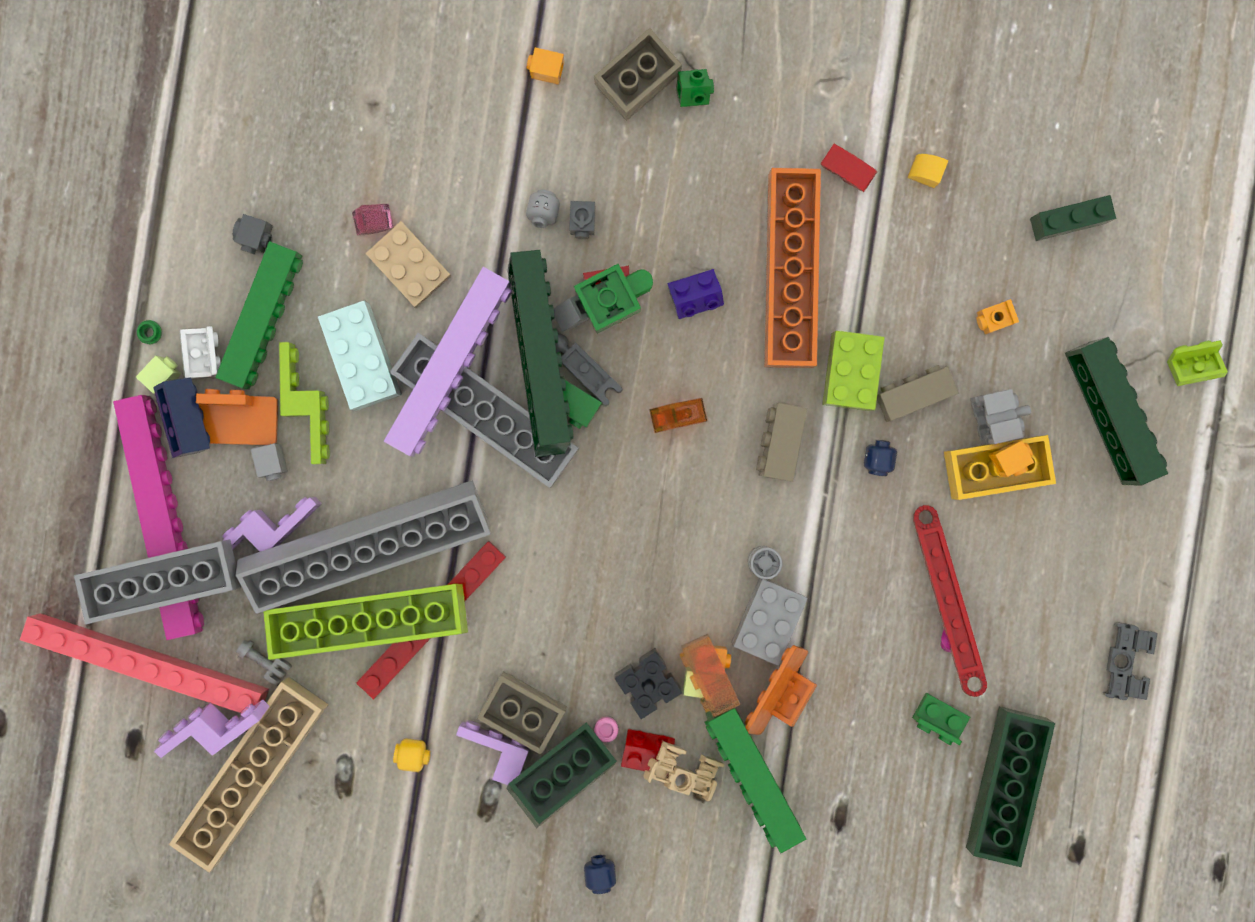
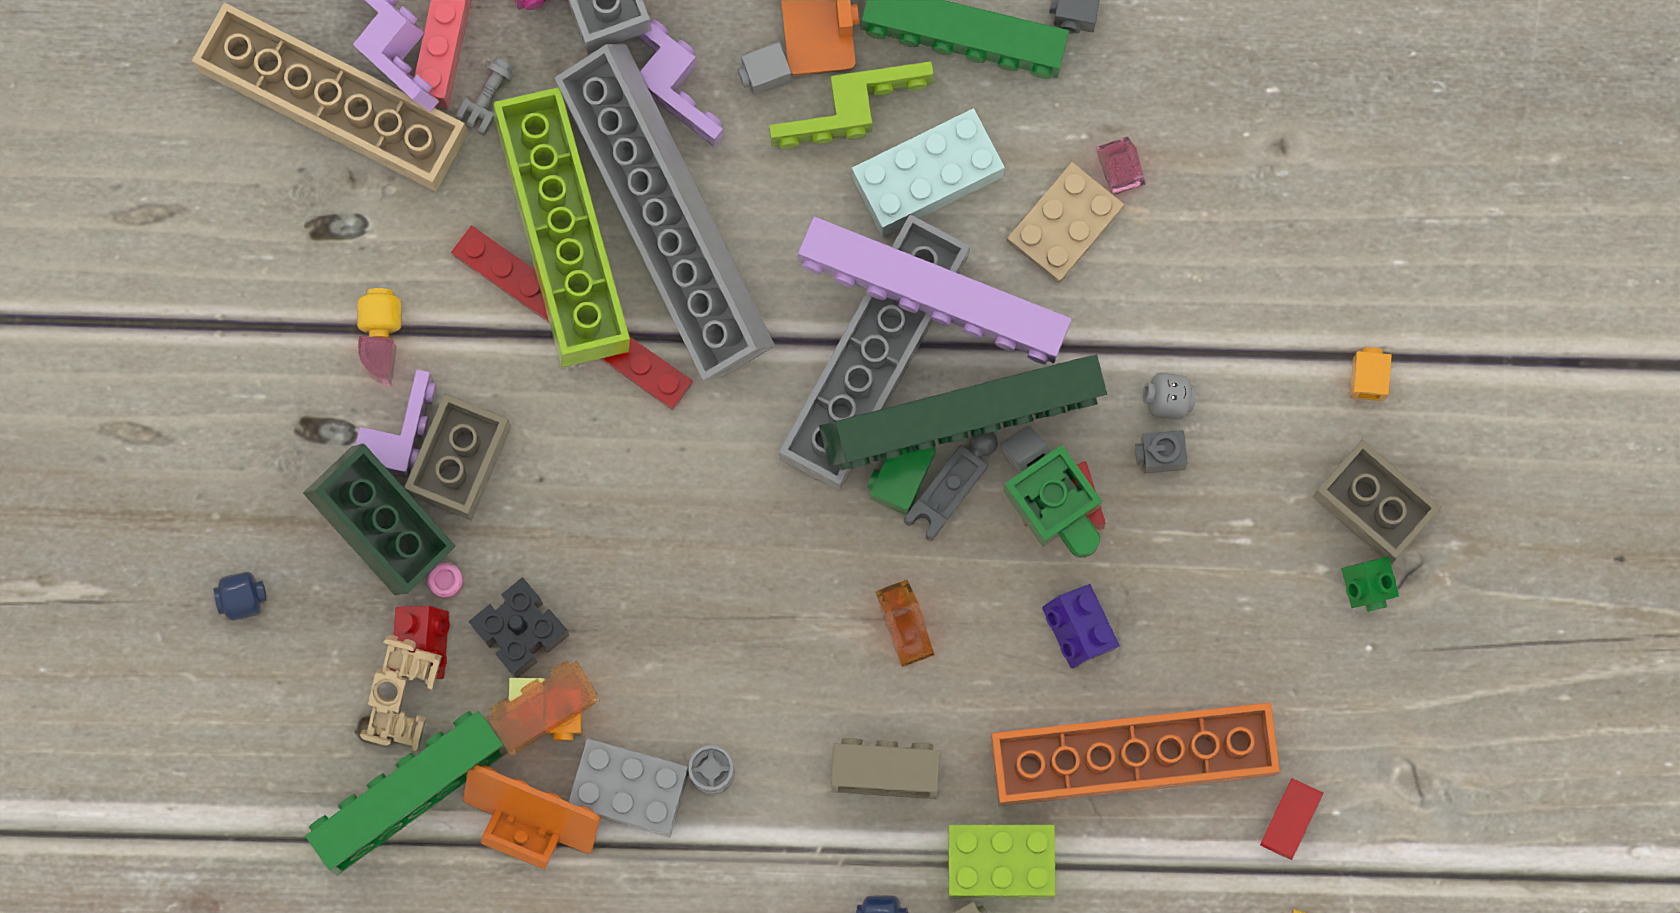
camera: 85 degrees right, 10 degrees down
none -> clear pink brick [358,336,397,386]

